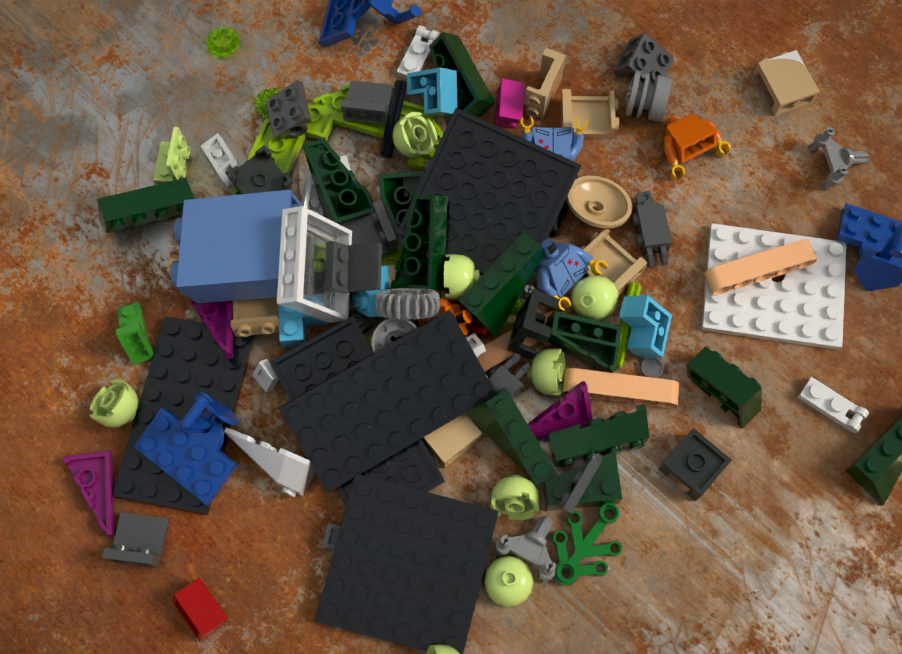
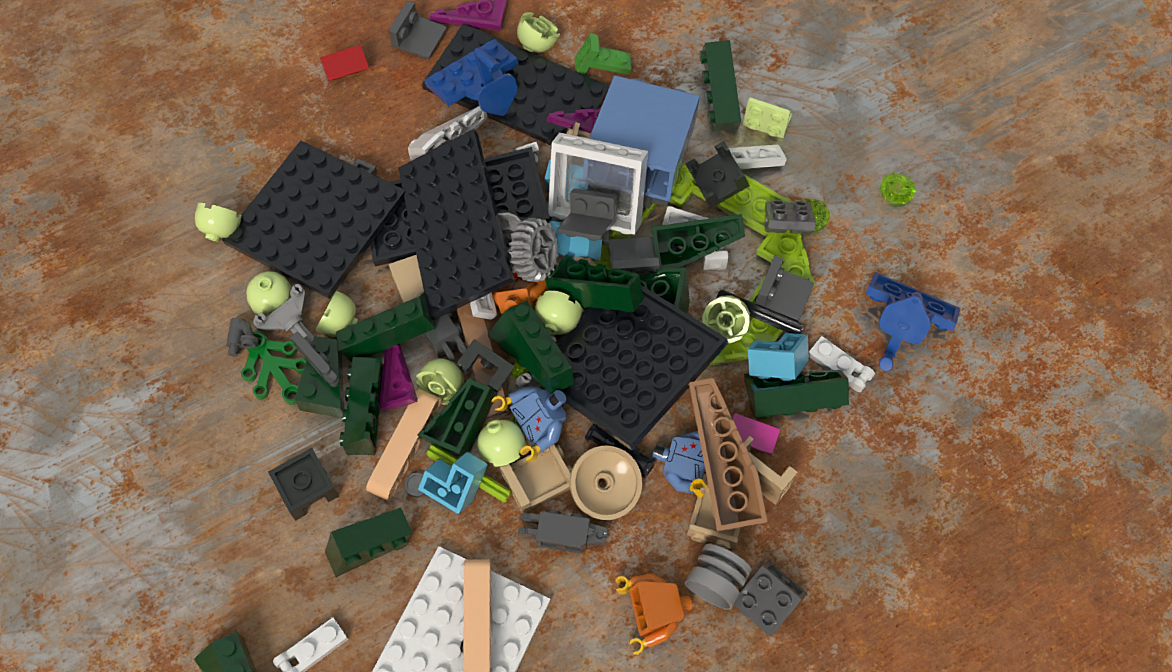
camera: 105 degrees right, 5 degrees down
none -> dark grey plant [226,318,259,357]
none -> medium nougat wedge [689,378,767,532]

